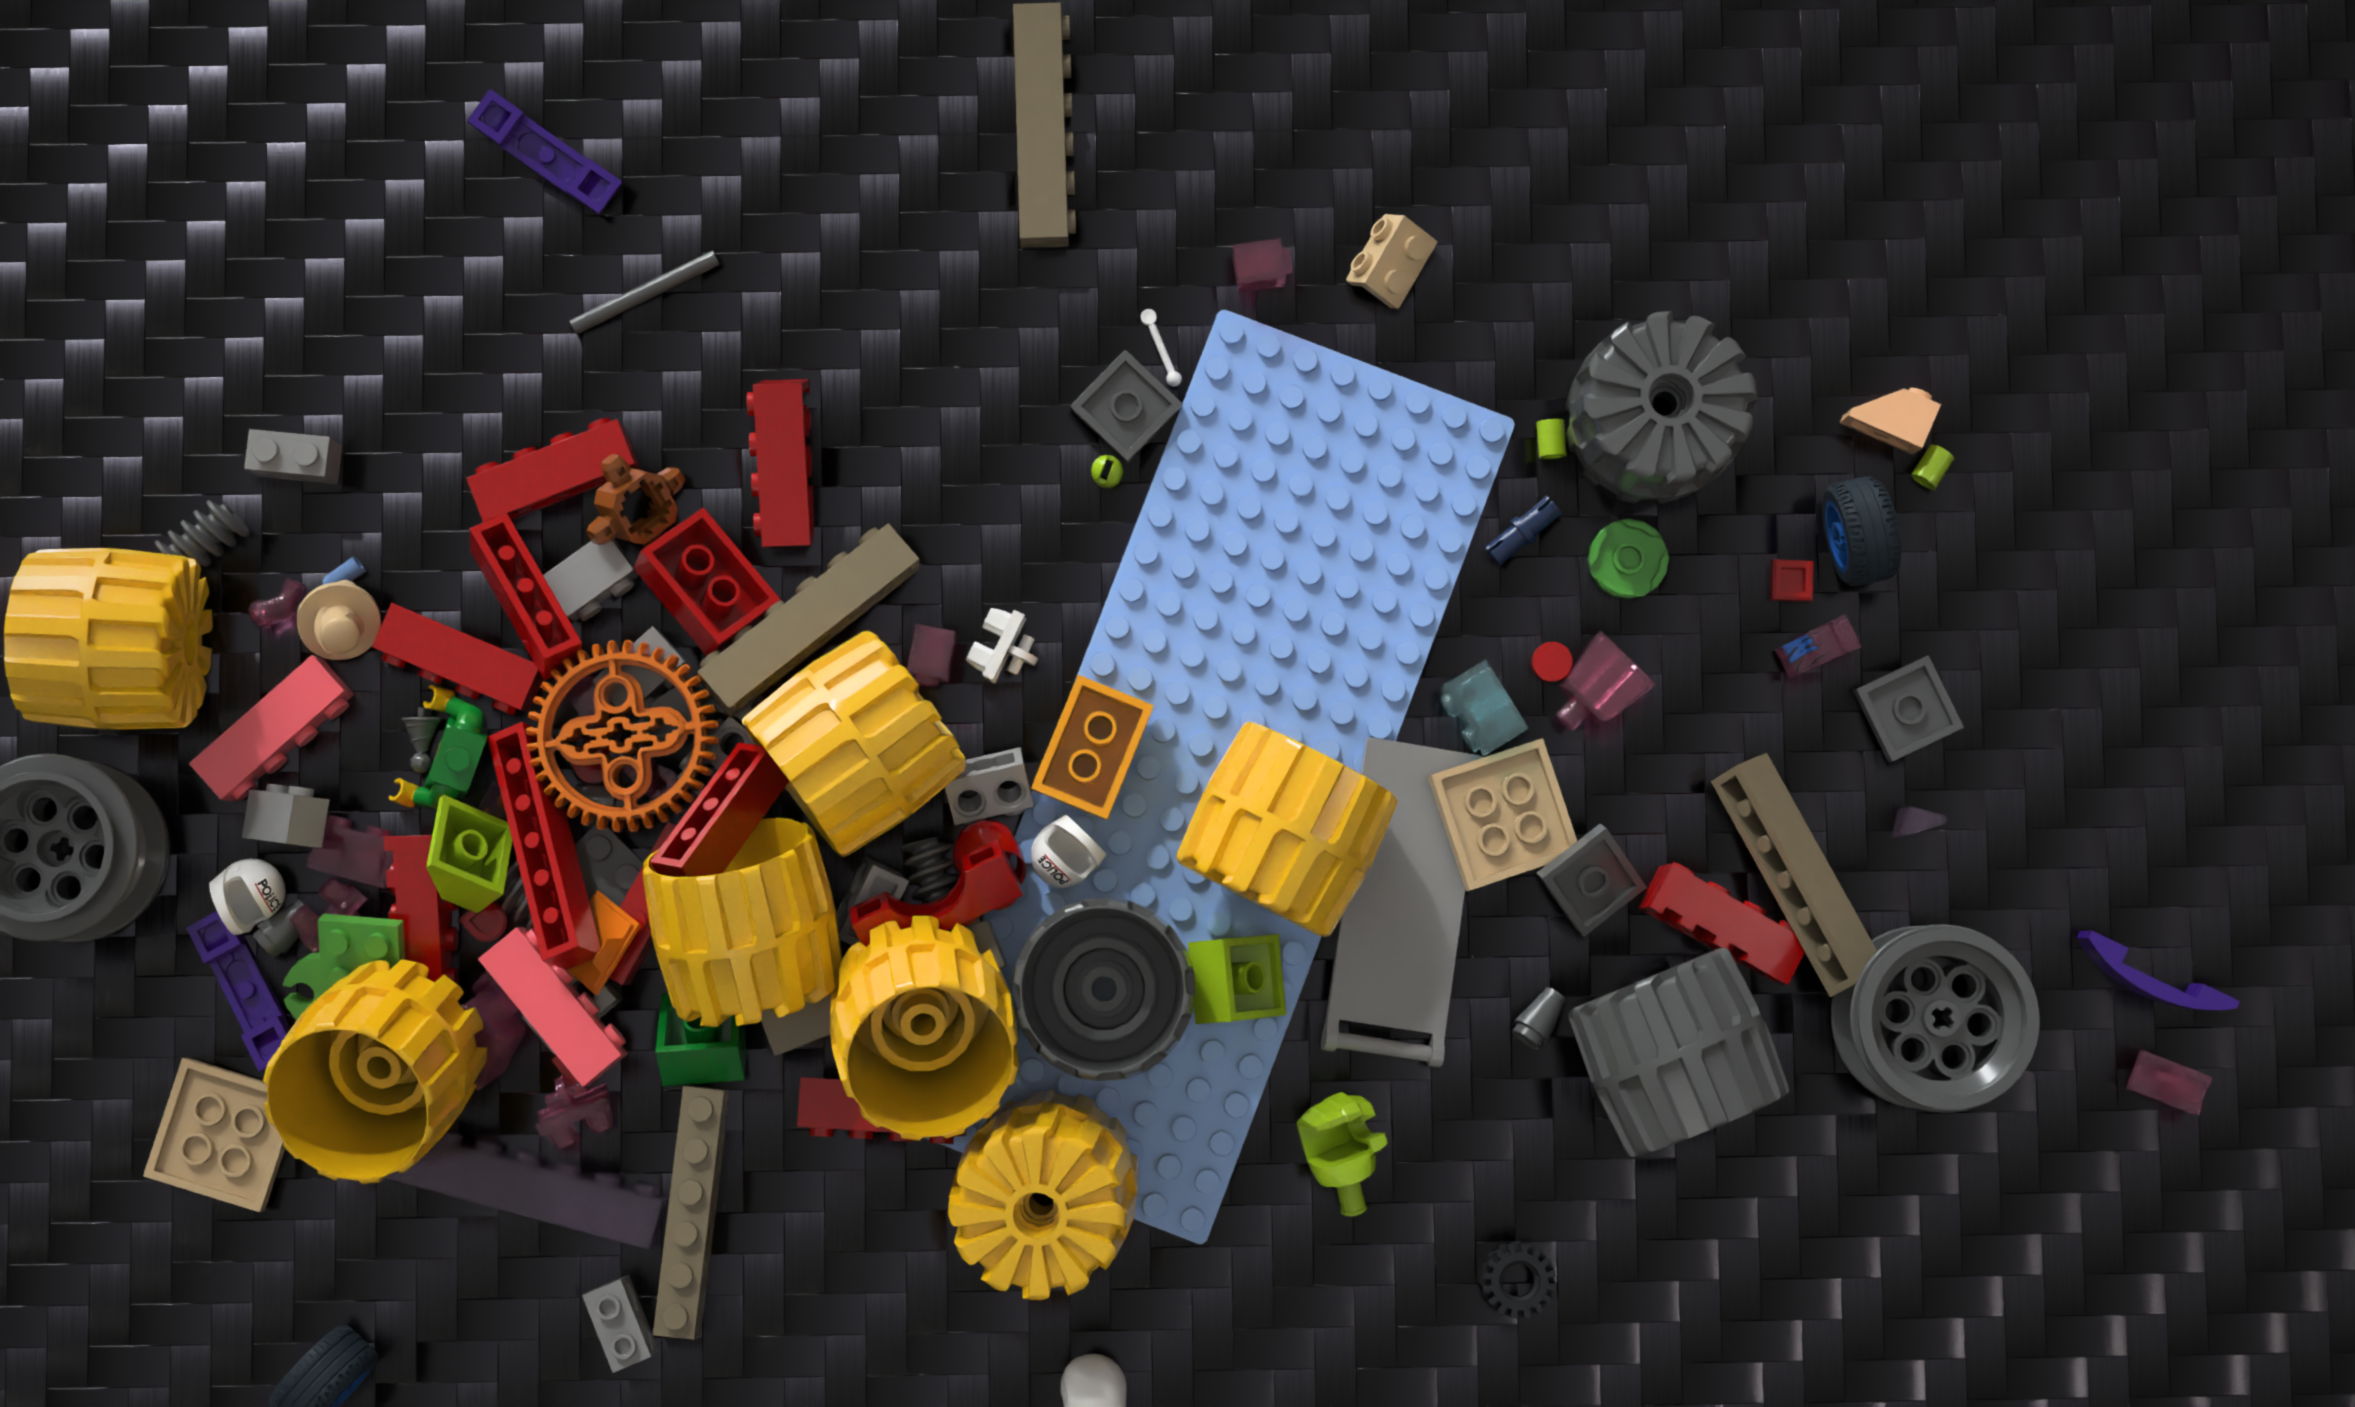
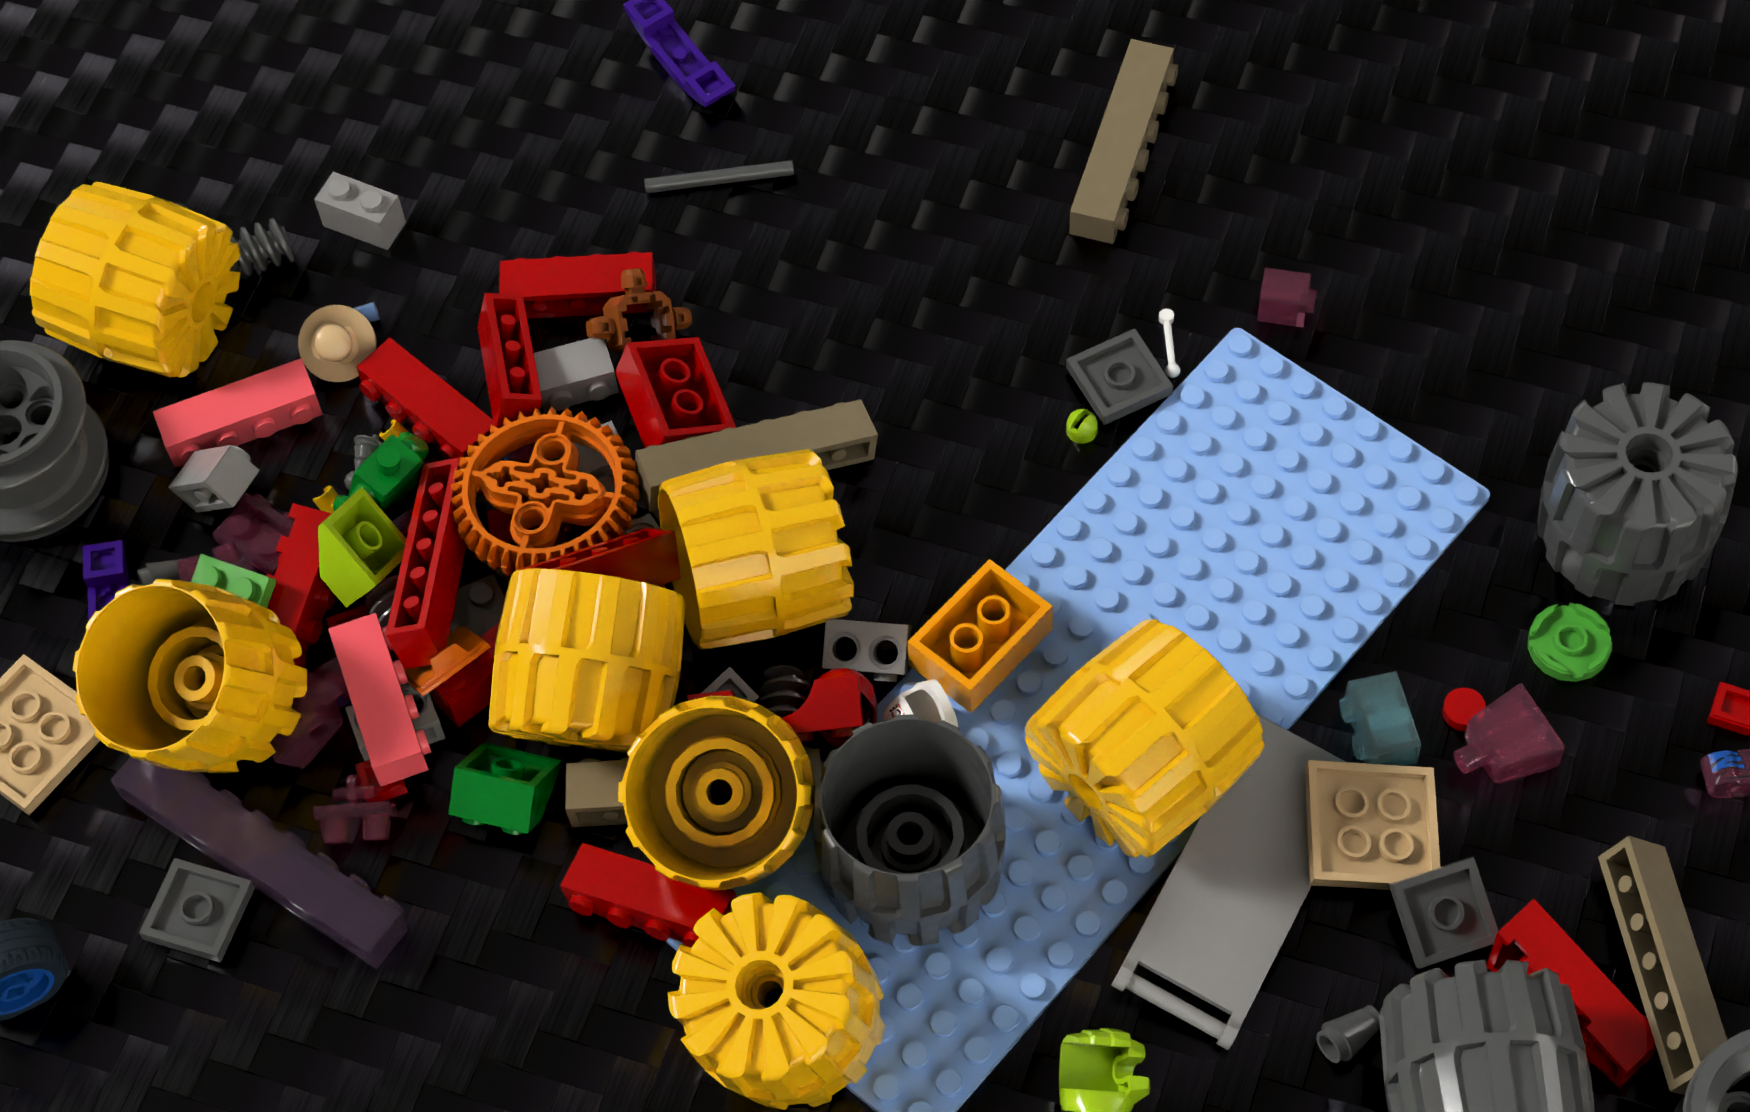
camera: 30 degrees right, 25 degrees down
white helmet [209,858,286,936] -> none
clear pink arm [248,578,306,626] -> none
light grey brick [582,1275,659,1373] -> none
dark tan brick [653,1084,731,1340] -> none
red wedge [747,379,814,547] -> none
clear pink brick [907,624,958,687] -> none
white hips [966,608,1038,684] -> none
lime slope [1188,934,1287,1024] -> none
tan bracket [1346,214,1438,309] -> none
dark blue pin [1484,495,1562,566] -> none
lime hinge [1536,419,1567,459] -> none
none -> dark grey plate [139,858,255,963]

